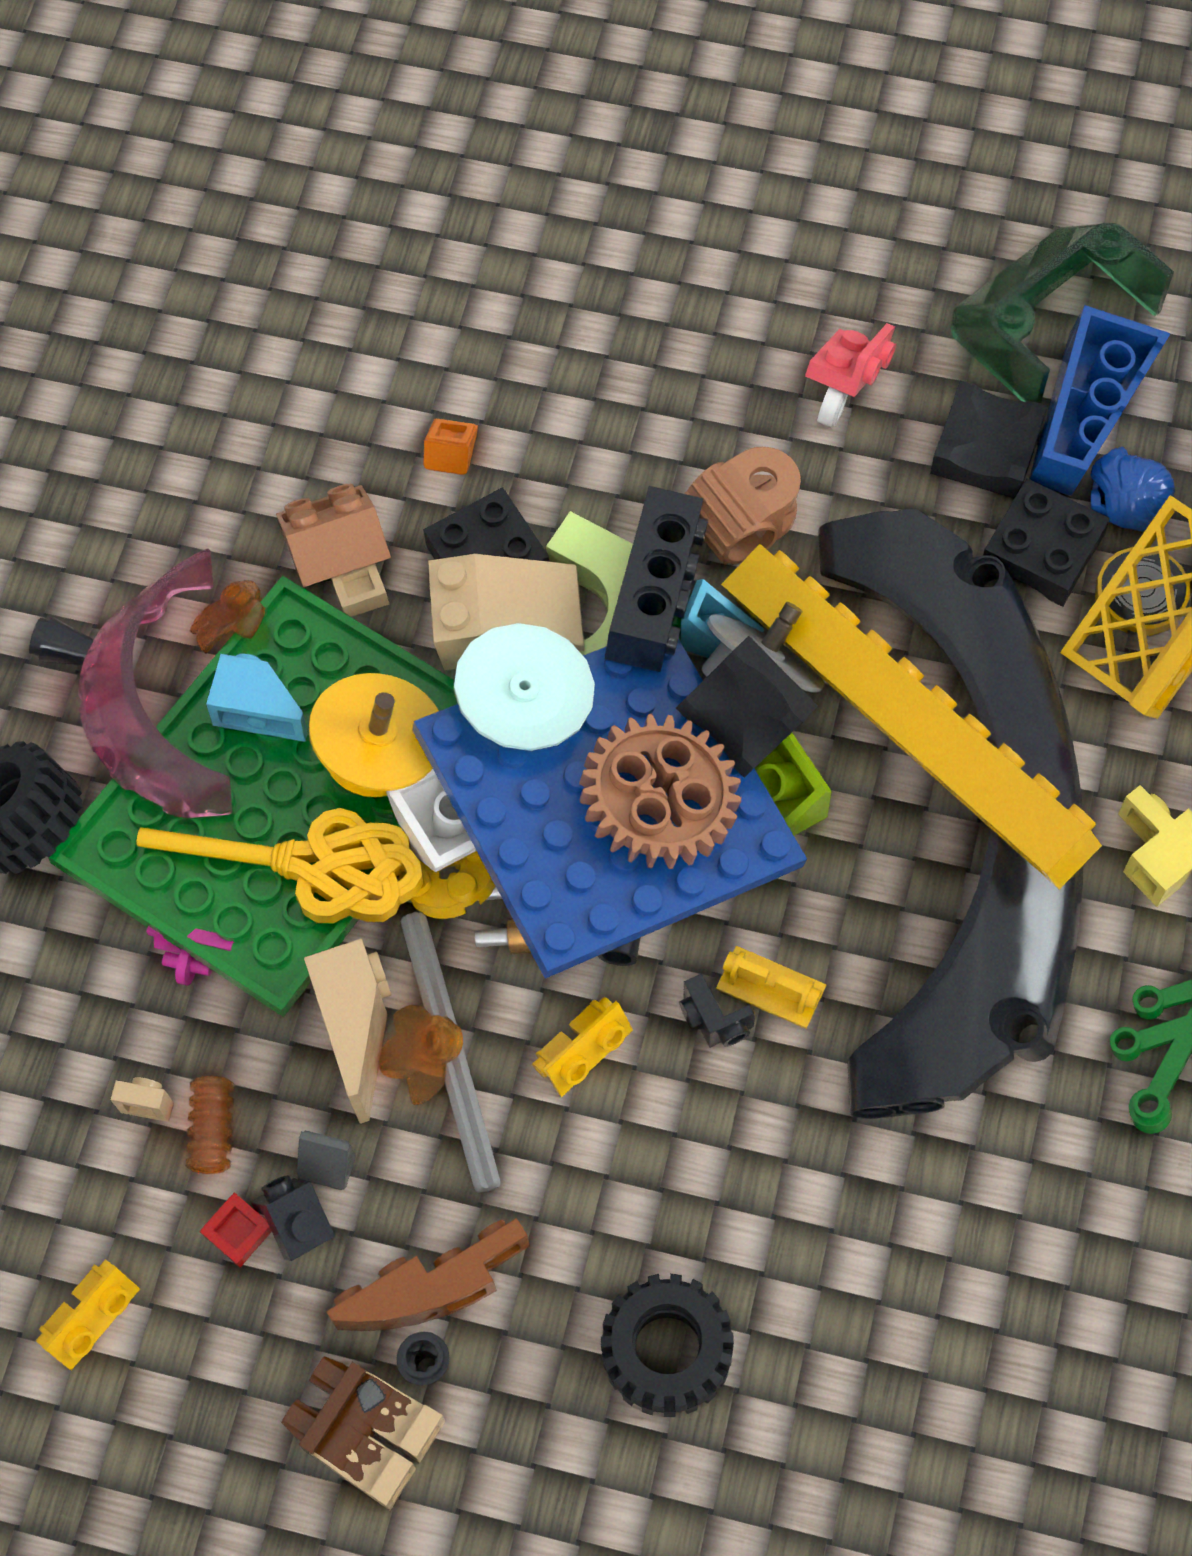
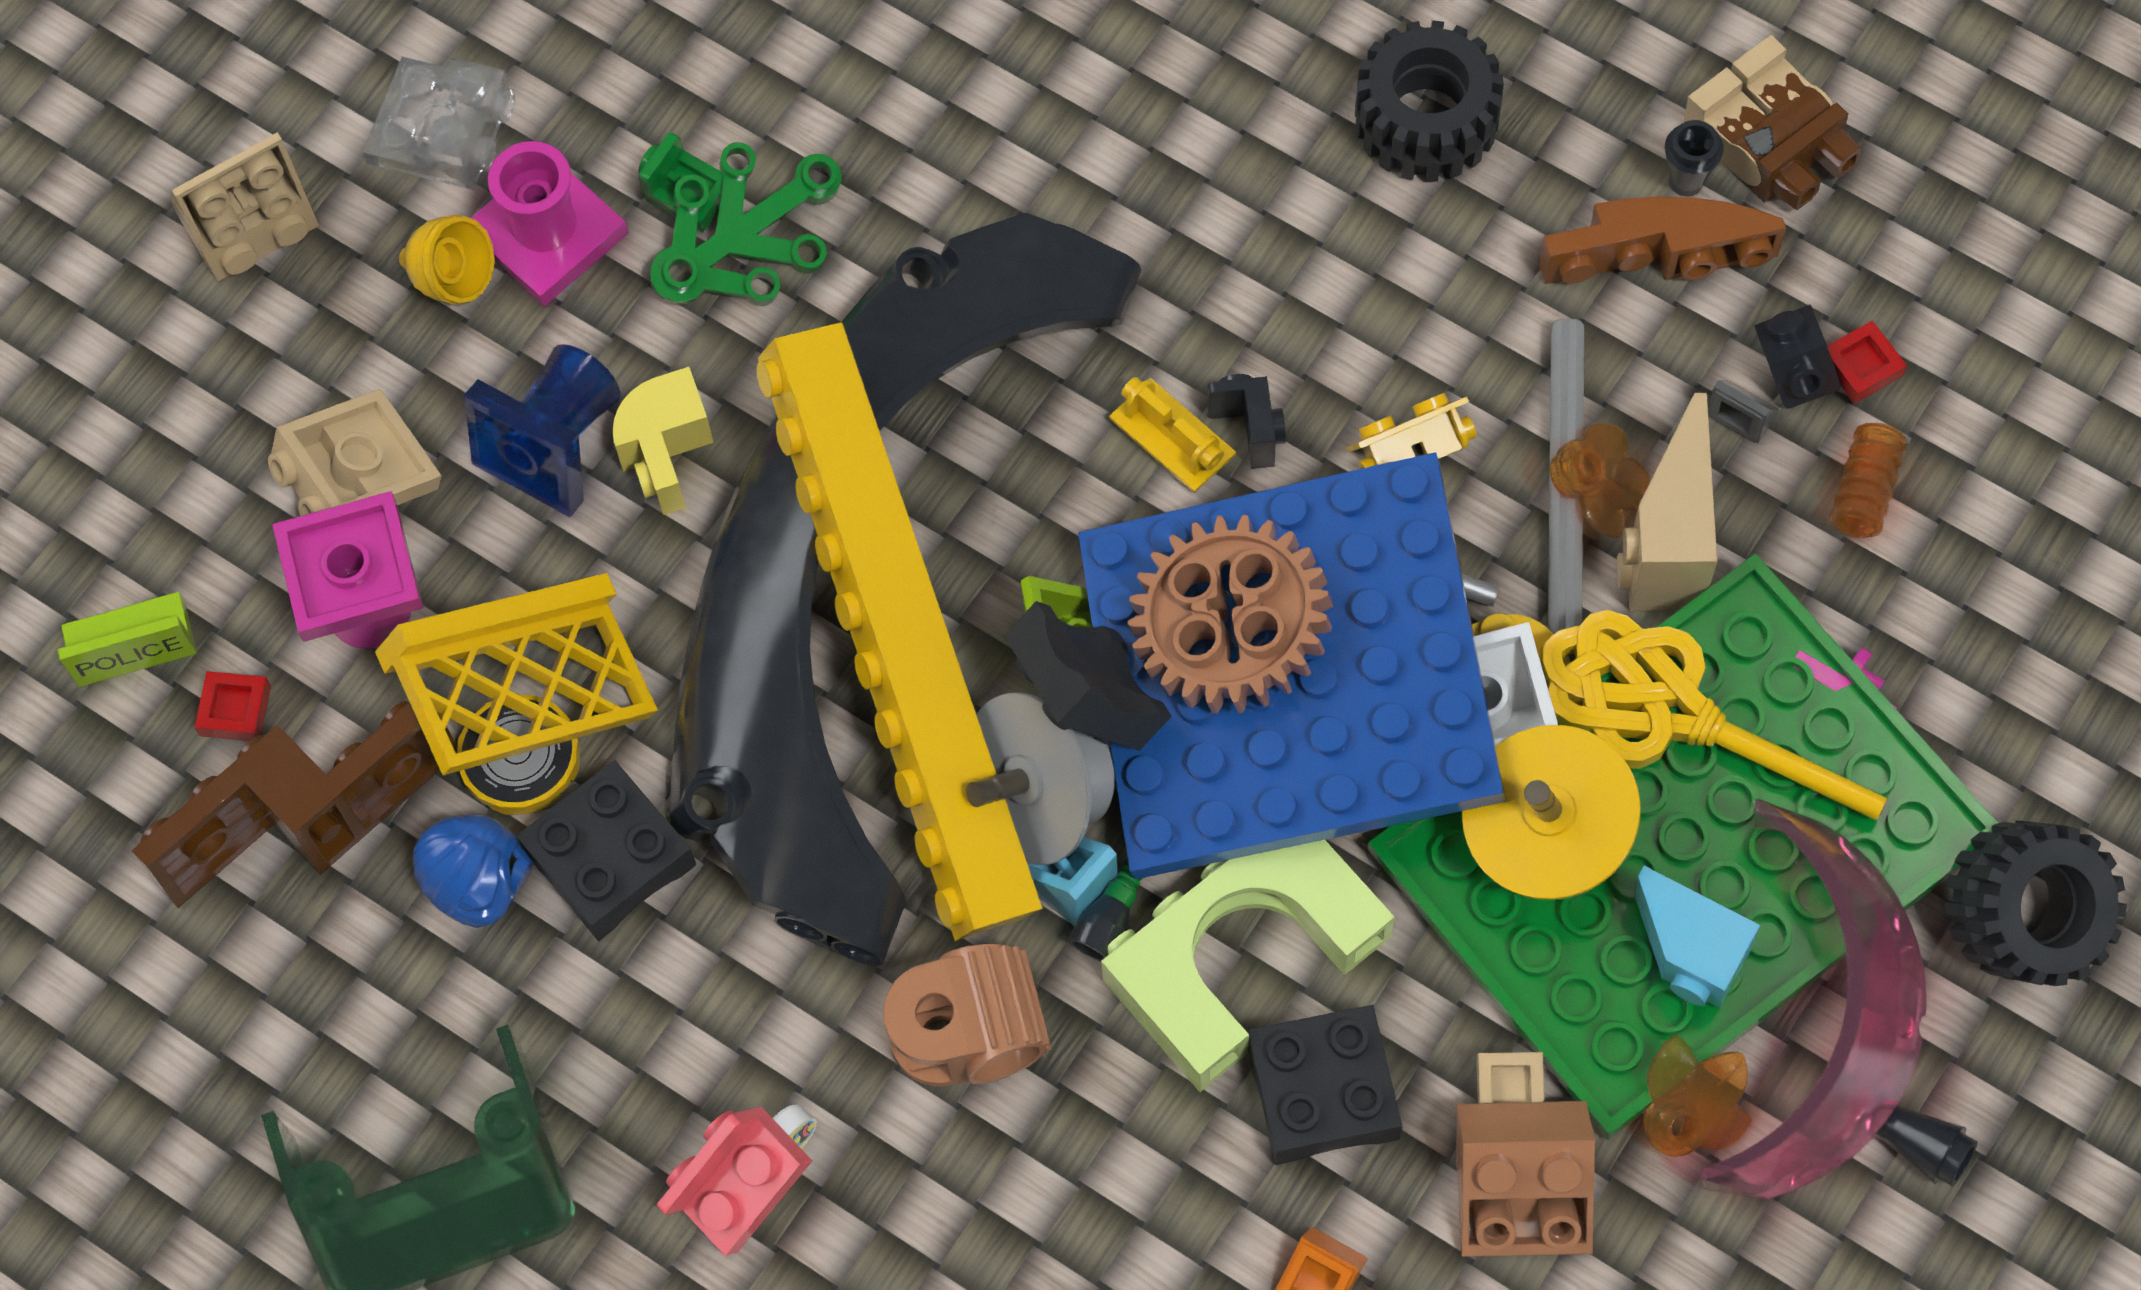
camera: 160 degrees left, 0 degrees up
yellow hinge [36,1259,140,1371] -> none
tan plate [110,1077,174,1122] -> none
tan slope [428,554,585,670] -> none
light aqua piece [454,623,595,751] -> none
black brick [604,486,709,672] -> none
black brick [930,380,1048,498] -> none
blue wedge [1029,305,1171,496] -> none

